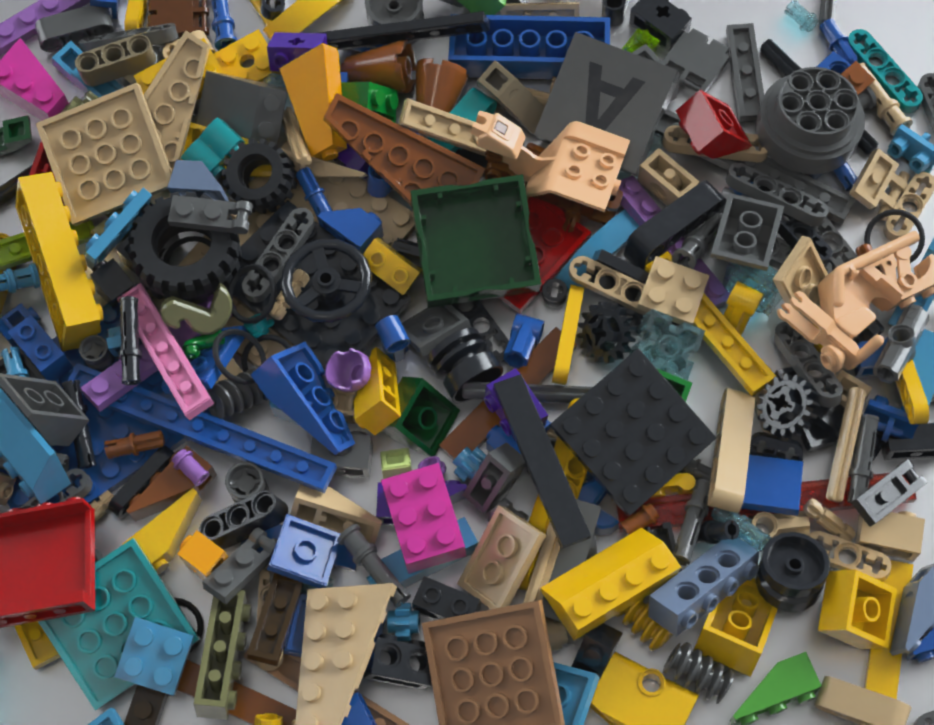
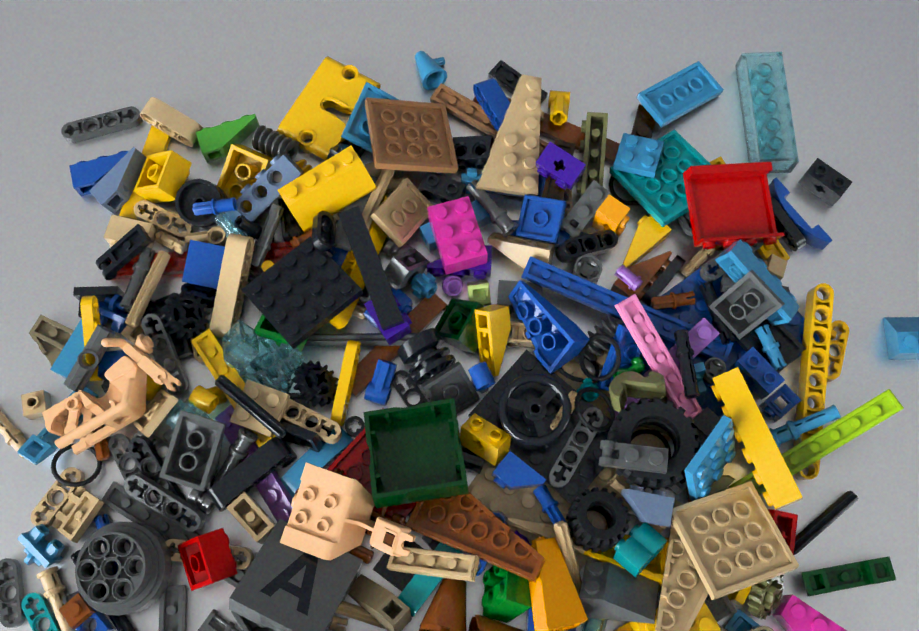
camera: 175 degrees right, 5 degrees up
medium lavender hair [325,348,372,393] -> none
none -> blue axle [192,197,237,216]
none -> black axle [215,375,288,439]
none -> clear light blue brick [222,320,260,371]
none -> black plate [312,211,336,251]
none -> dark purple brick [536,142,586,190]

